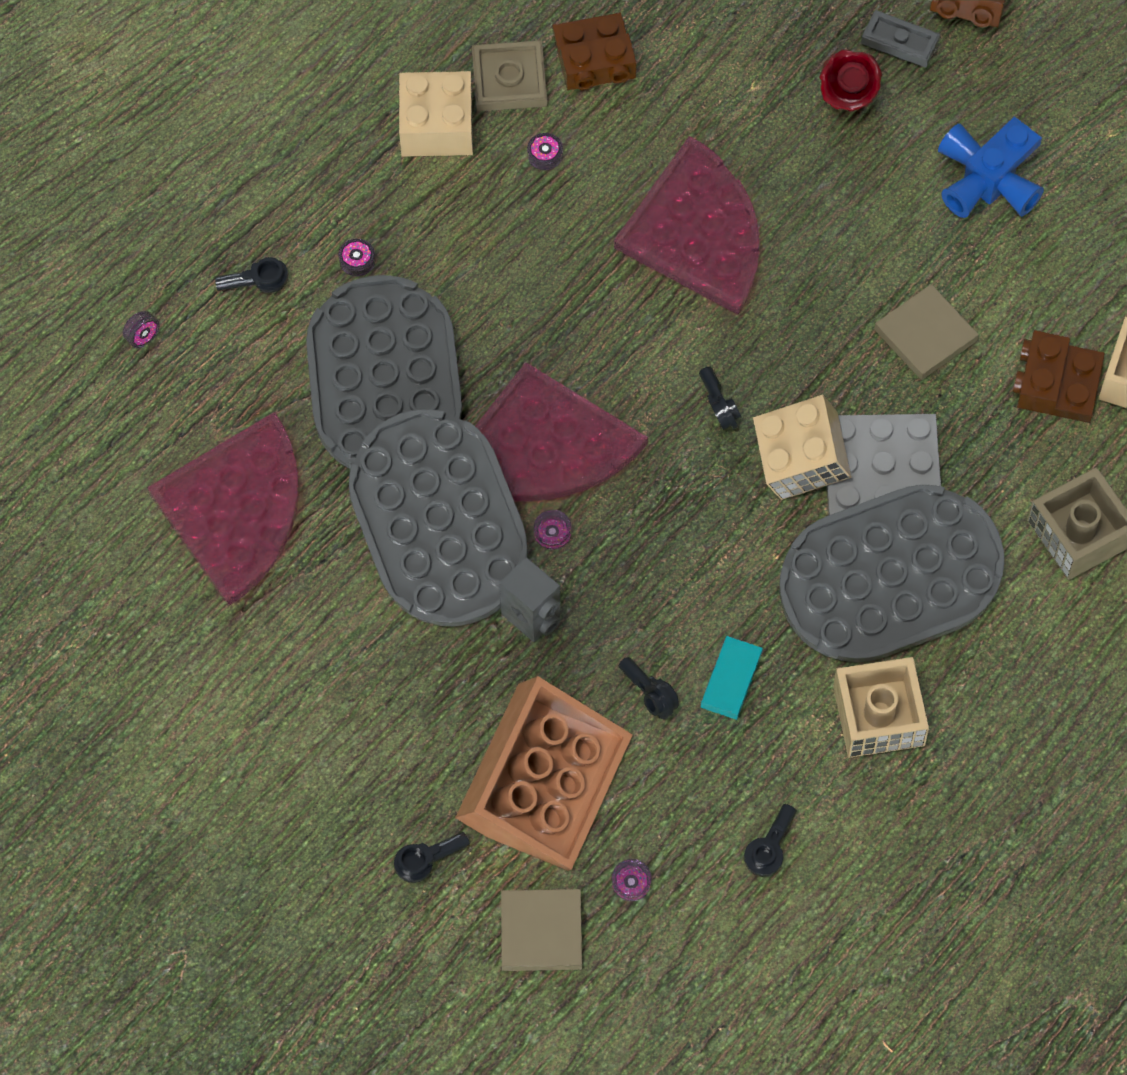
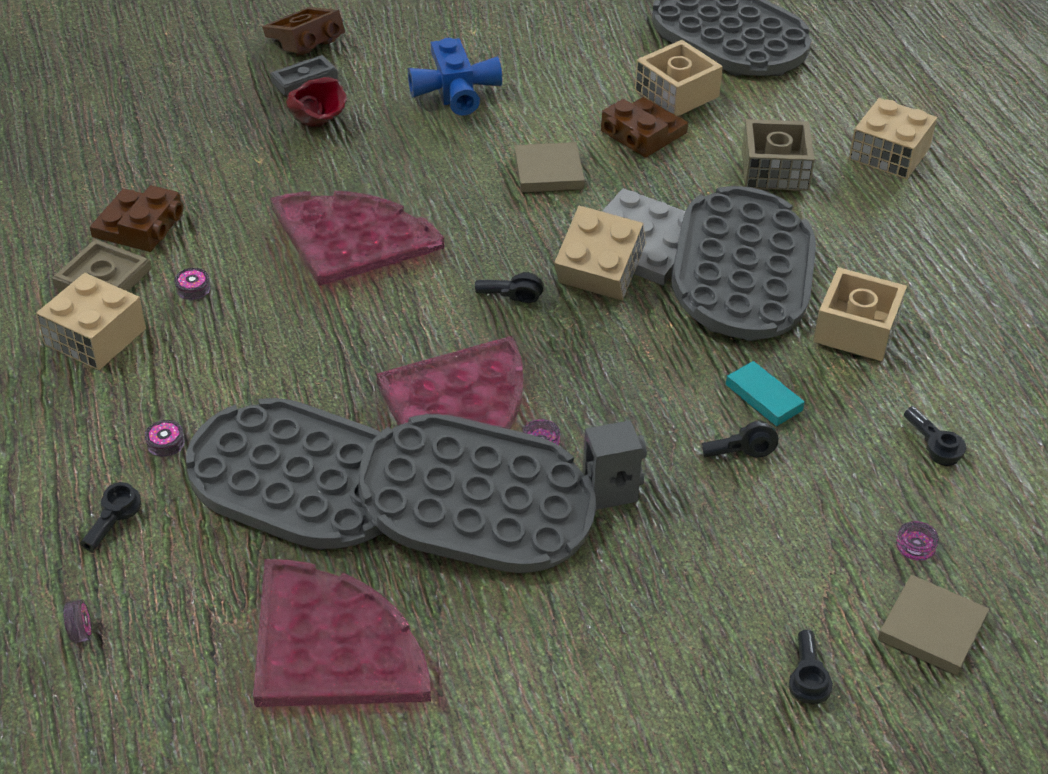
camera: 60 degrees left, 20 degrees down
nougat slope [455,676,633,871] -> none

